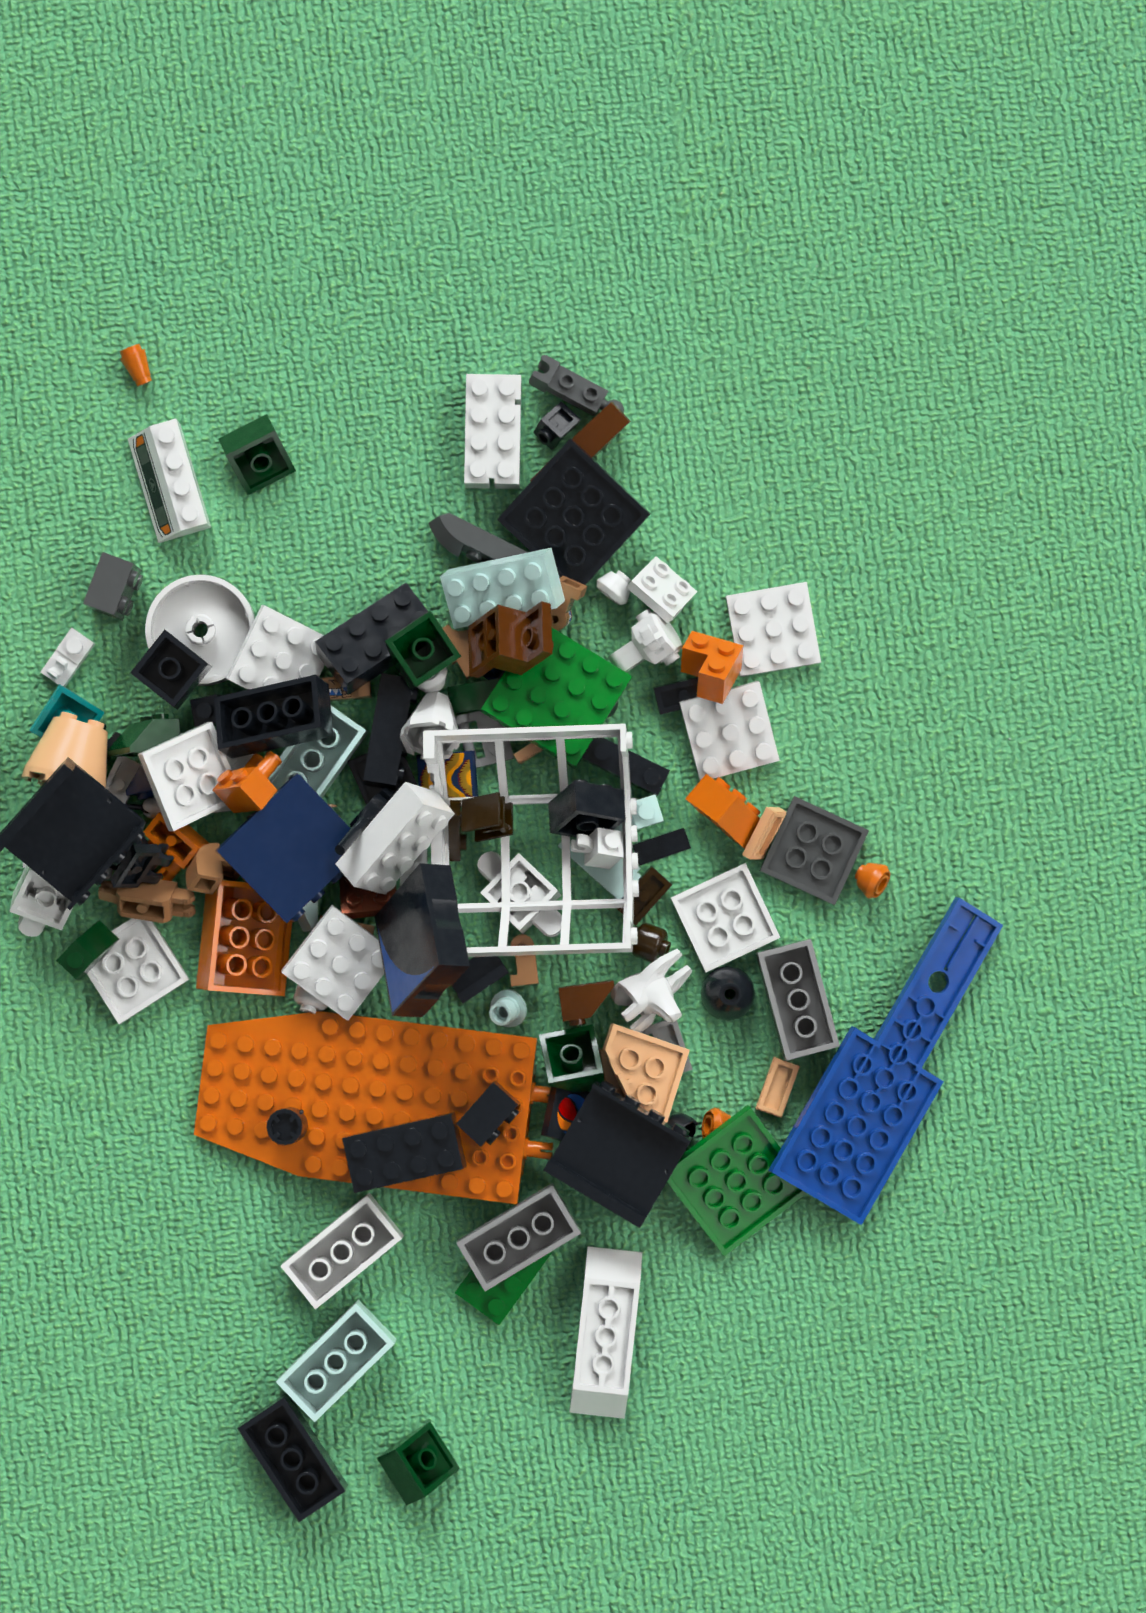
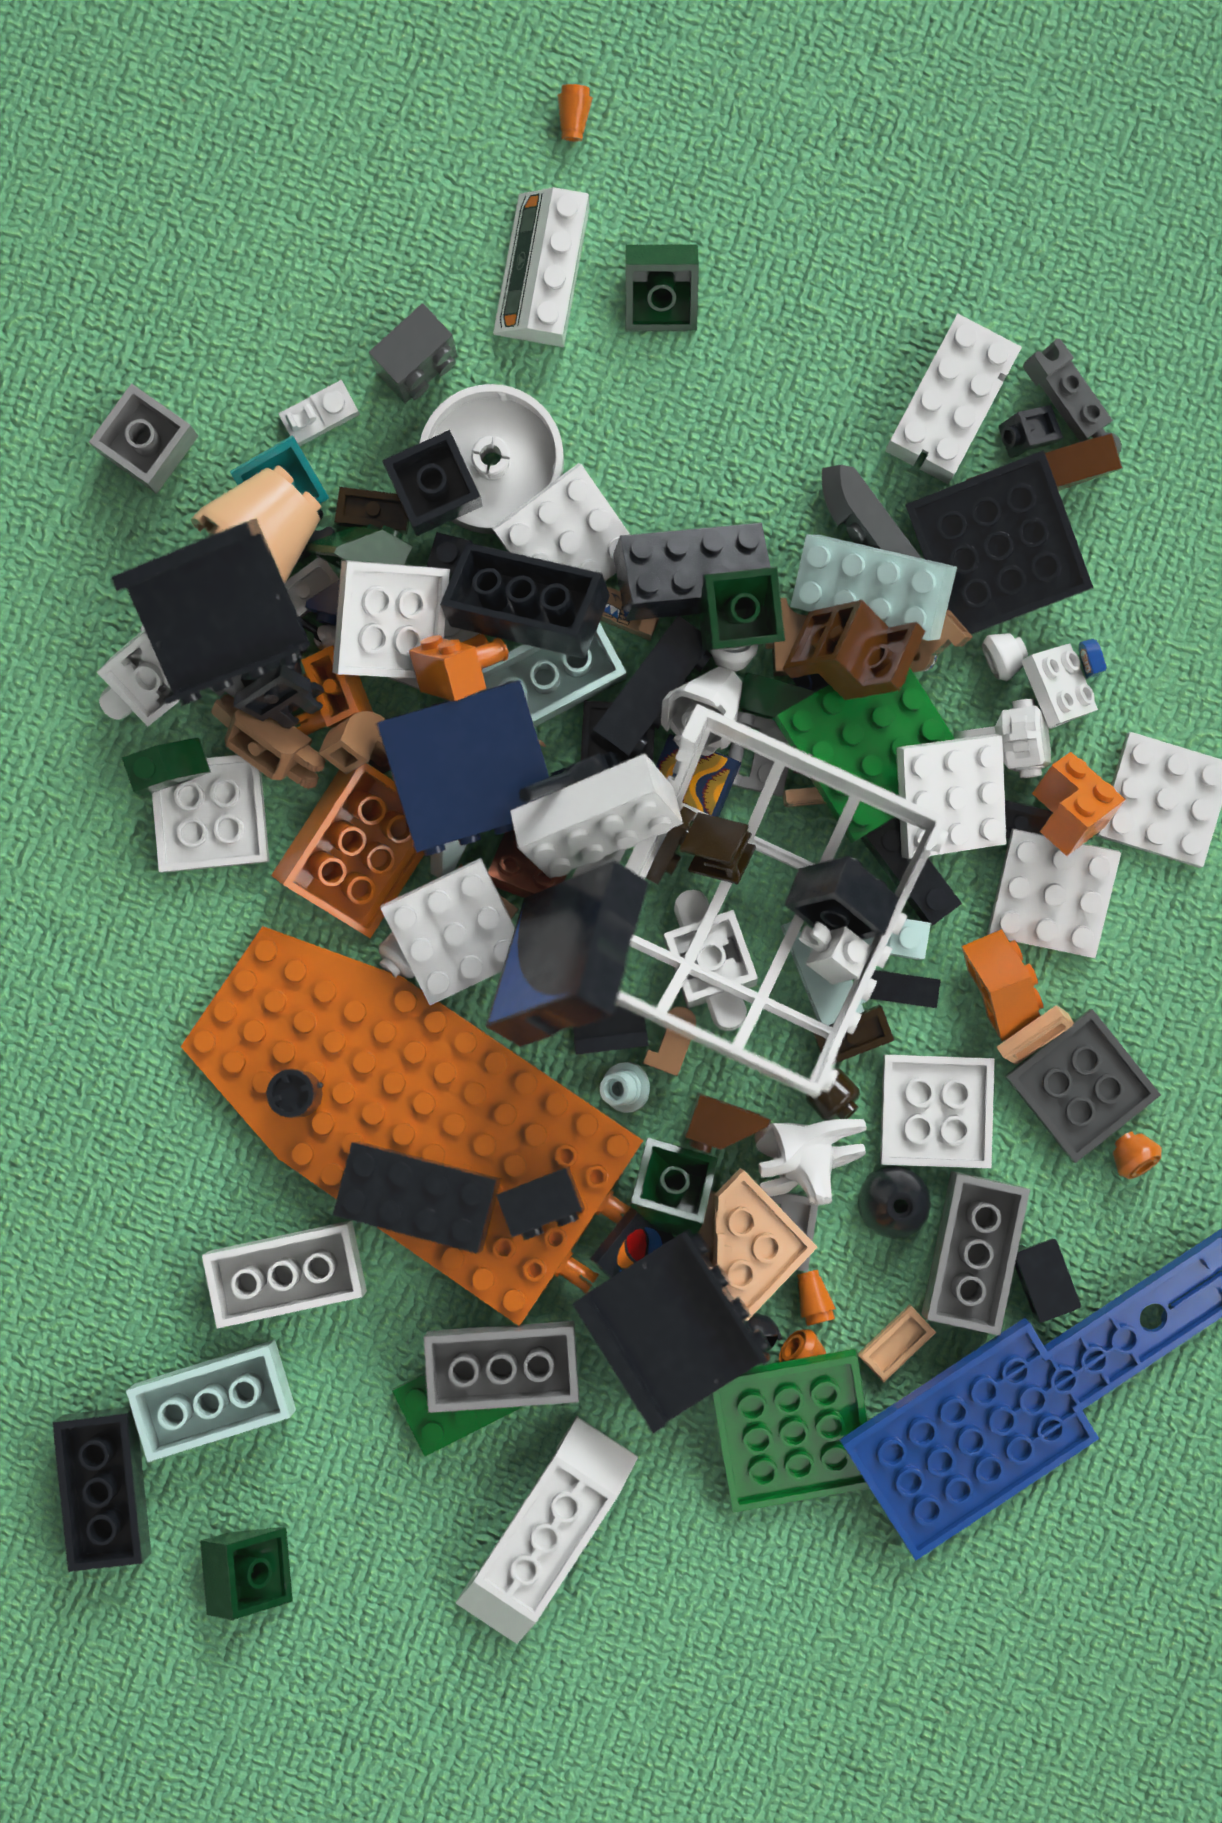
camera: 30 degrees right, 0 degrees up
none -> dark brown plate [335,487,409,534]
none -> orange cone [797,1270,836,1326]
none -> white plate [897,734,1006,859]
none -> black panel [1015,1238,1081,1323]
none -> blue tile [1079,638,1107,679]

